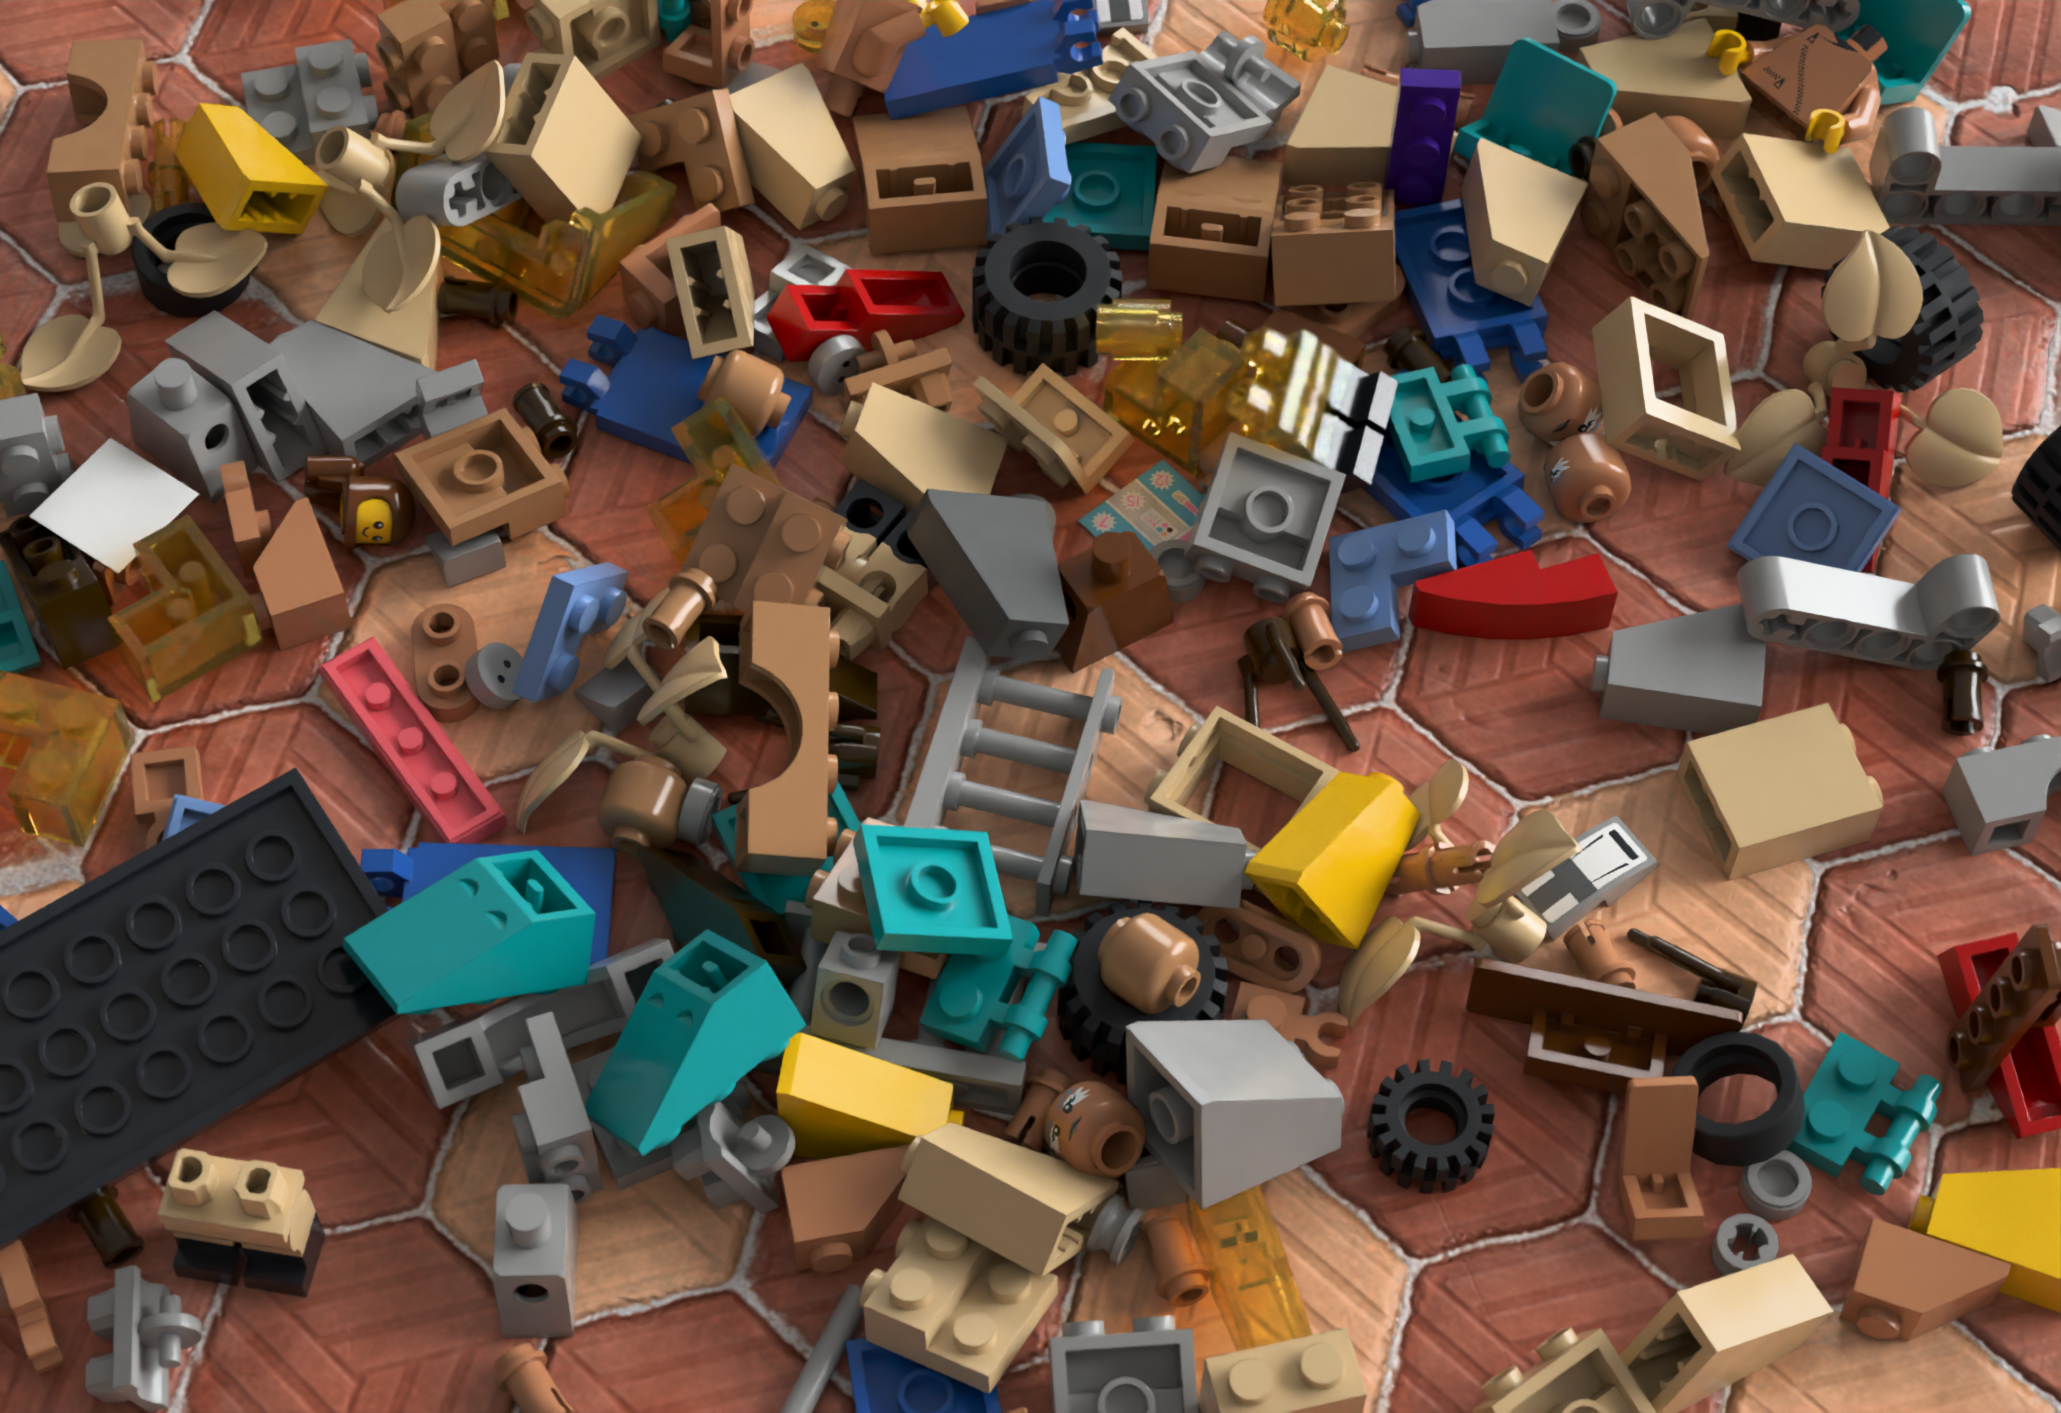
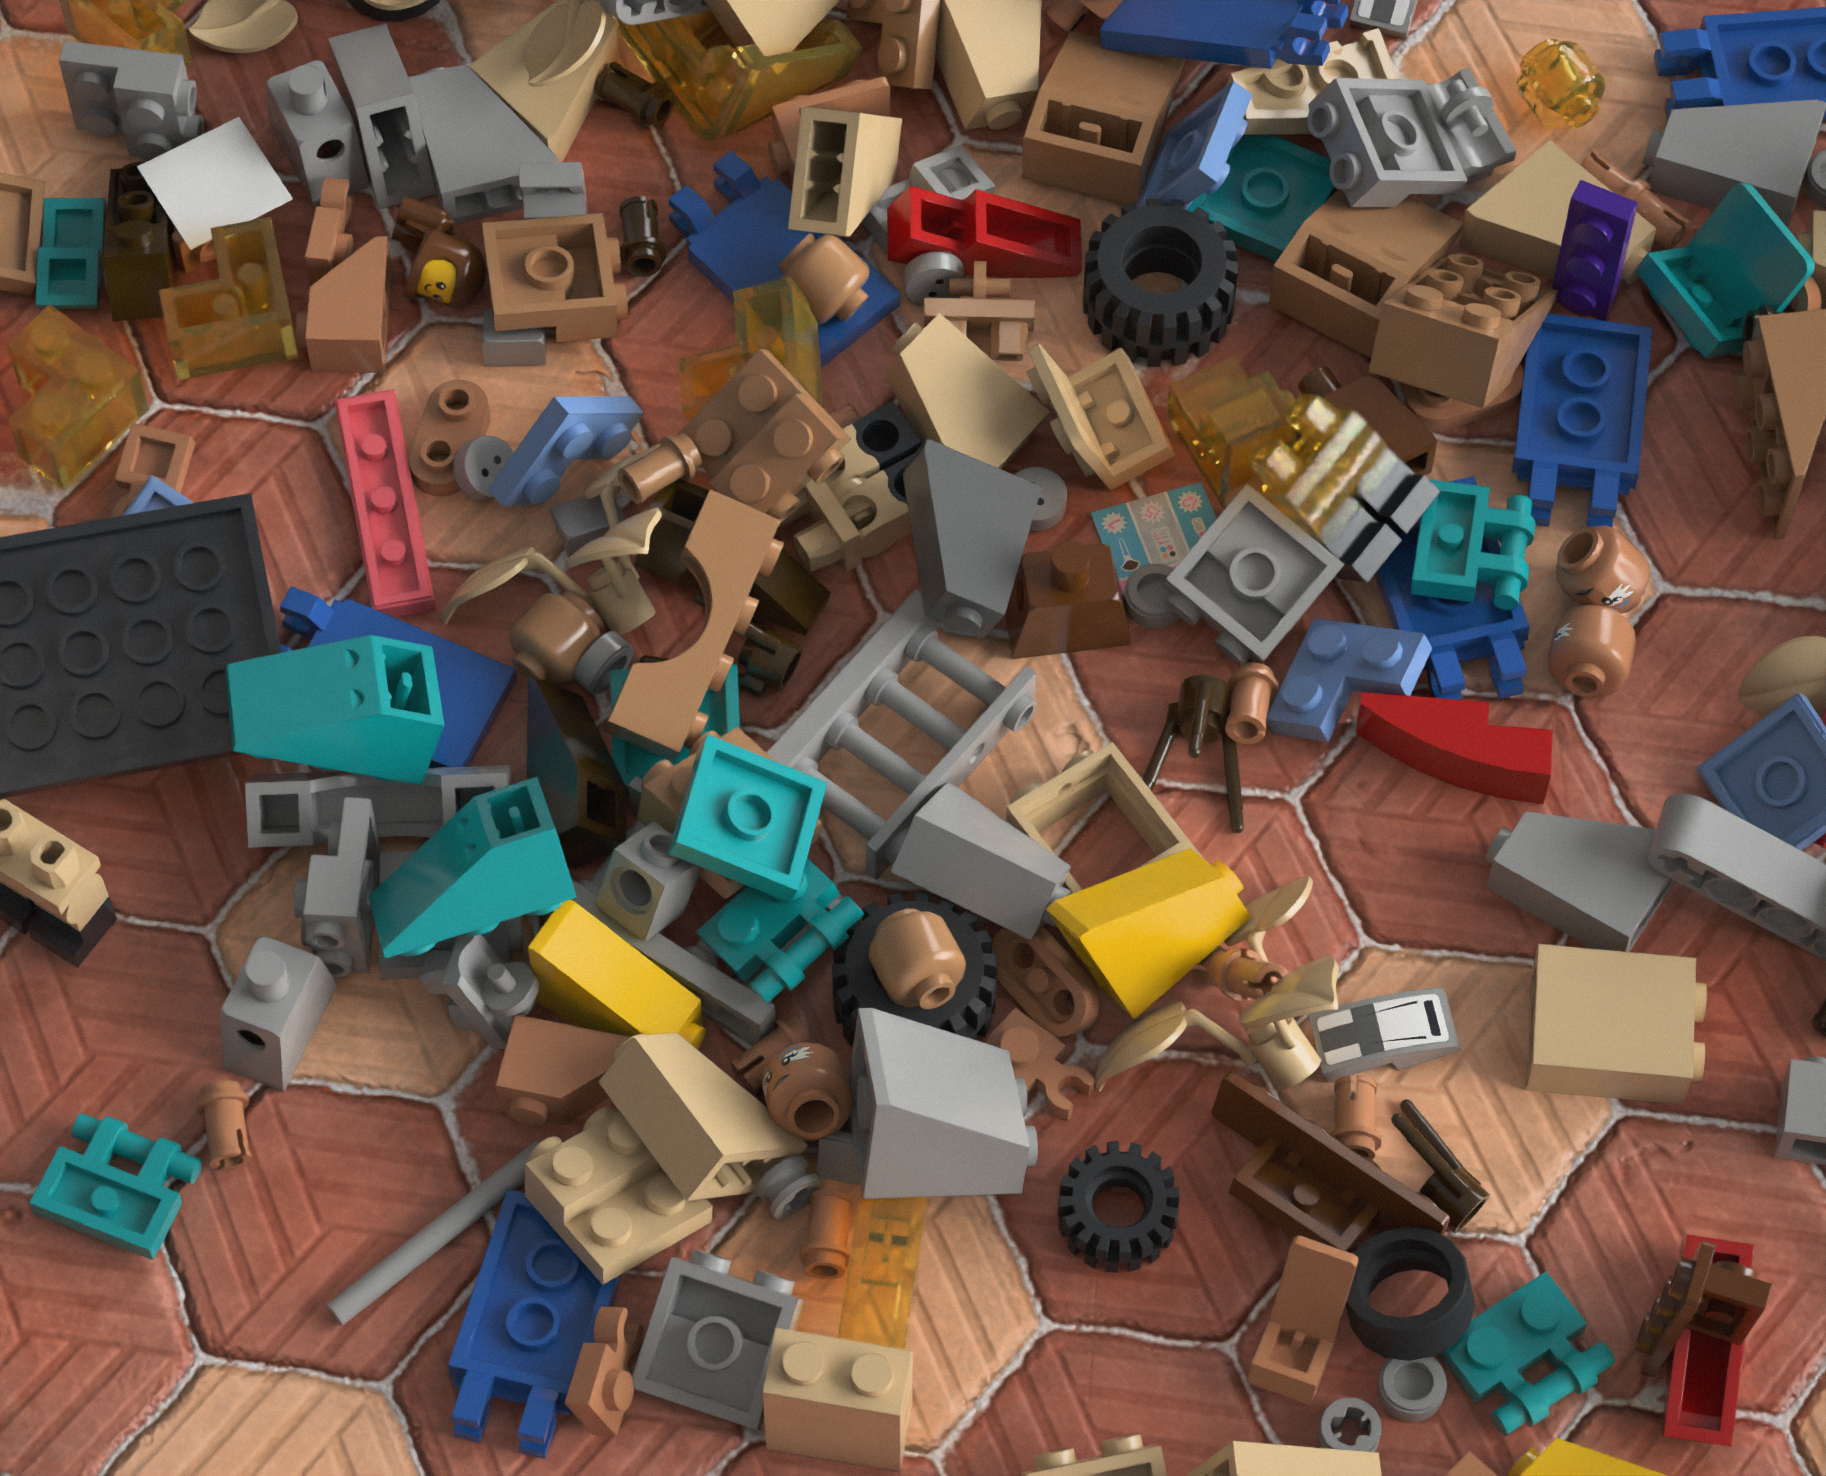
camera: 25 degrees right, 5 degrees up
clear yellow brick [1096,298,1183,361] -> none
dark brown pin [1383,326,1453,383] -> none
tan slope [1461,138,1589,307] -> none
tan window [1592,296,1741,481] -> none

